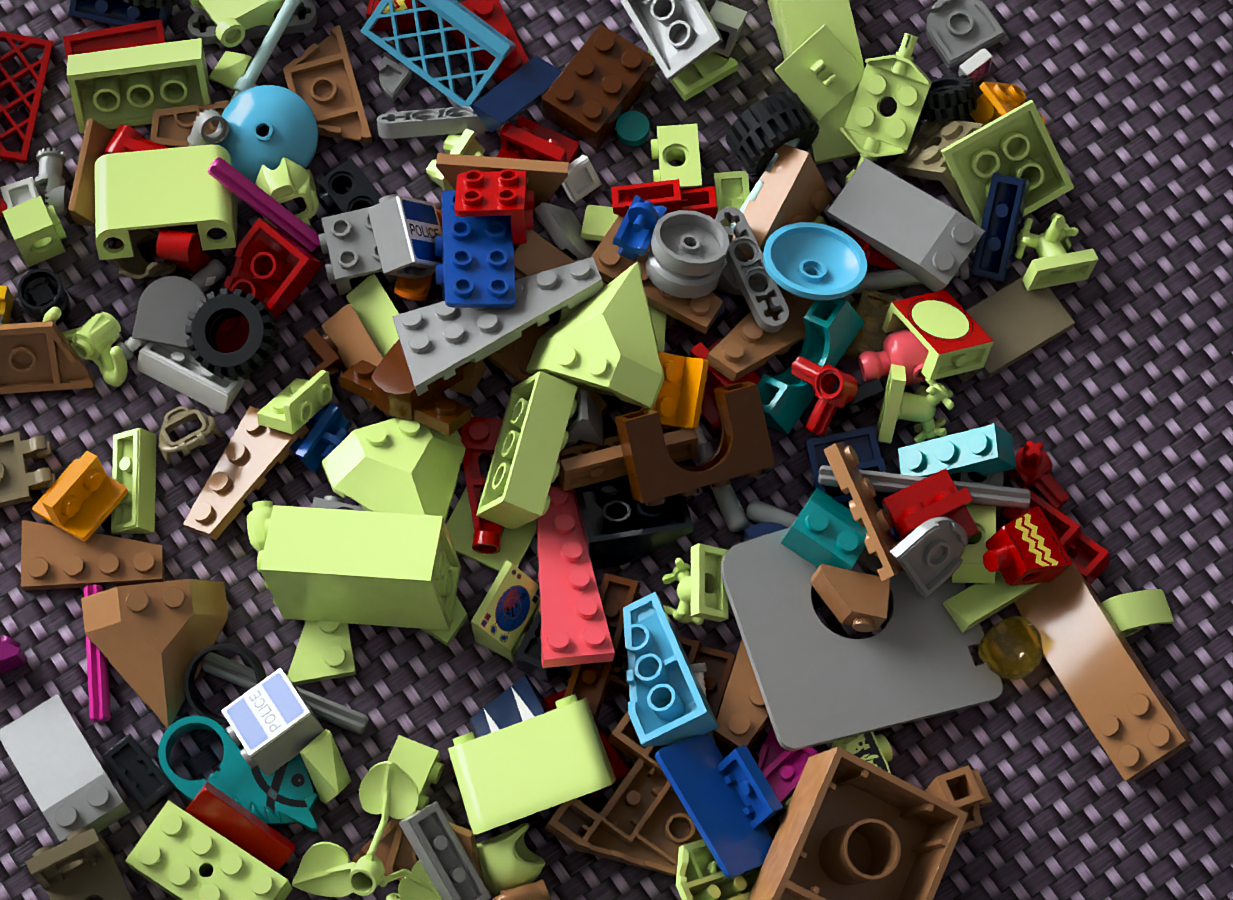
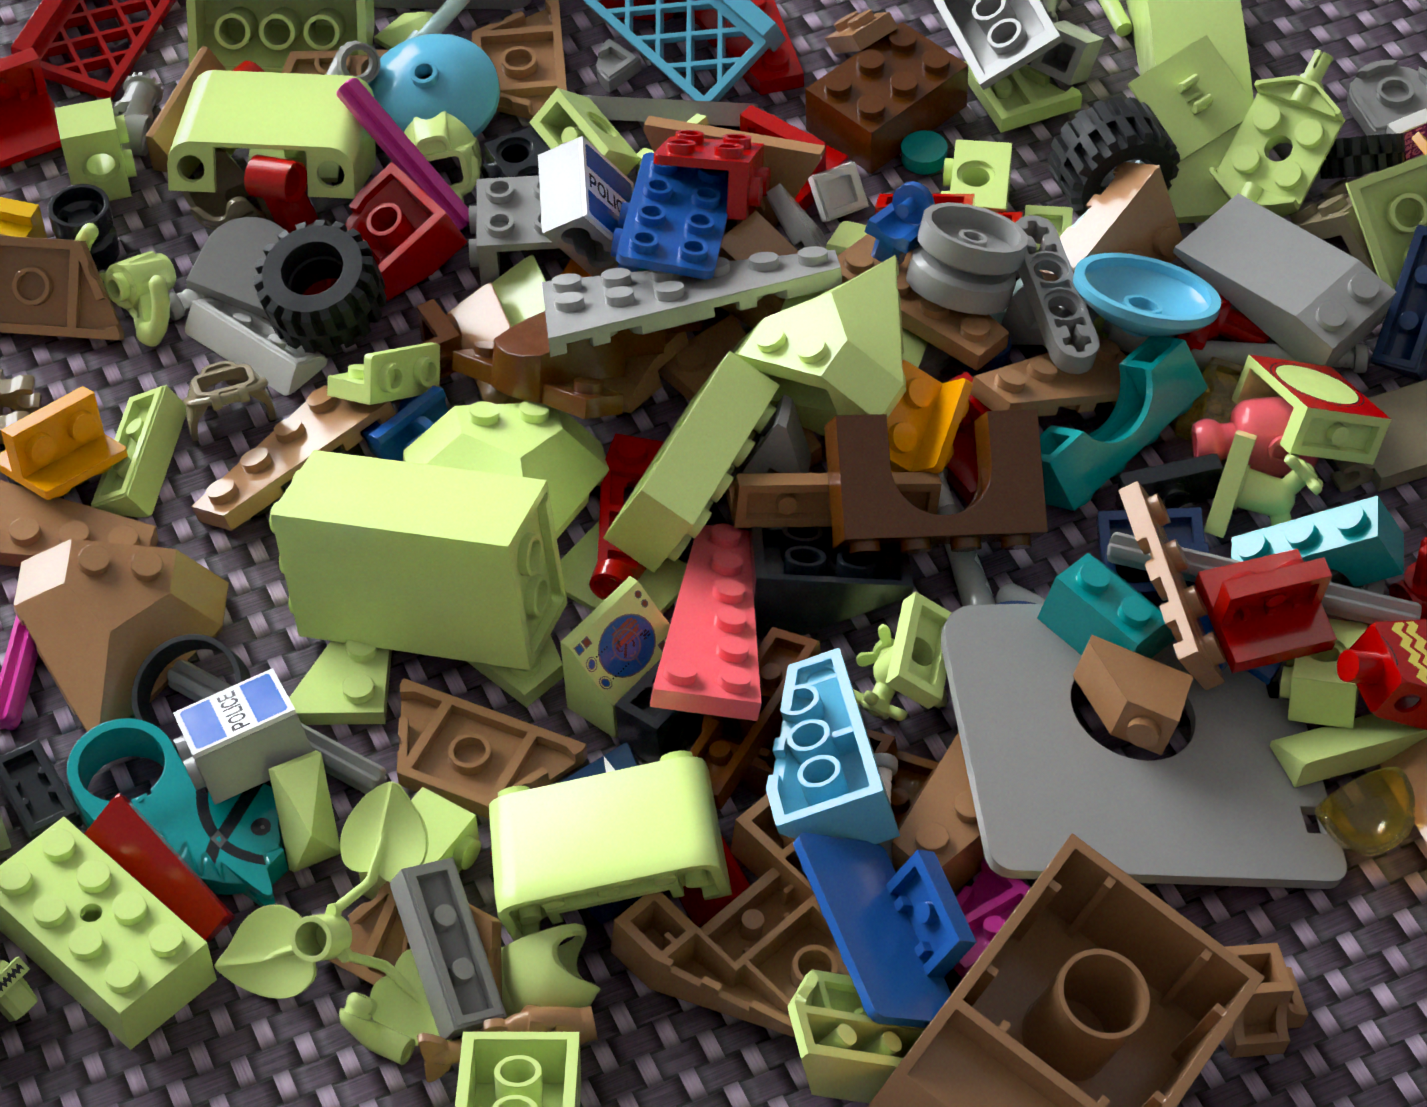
camera: 10 degrees right, 20 degrees down
dark blue slope [470,55,562,133] -> none
red axle [791,356,858,436] -> none
light grey tile [890,517,968,598] -> none
none -> medium nougat wing [397,678,588,819]
none -> yellowish green brick [529,88,641,176]
none -> medium nougat plate [825,9,898,54]

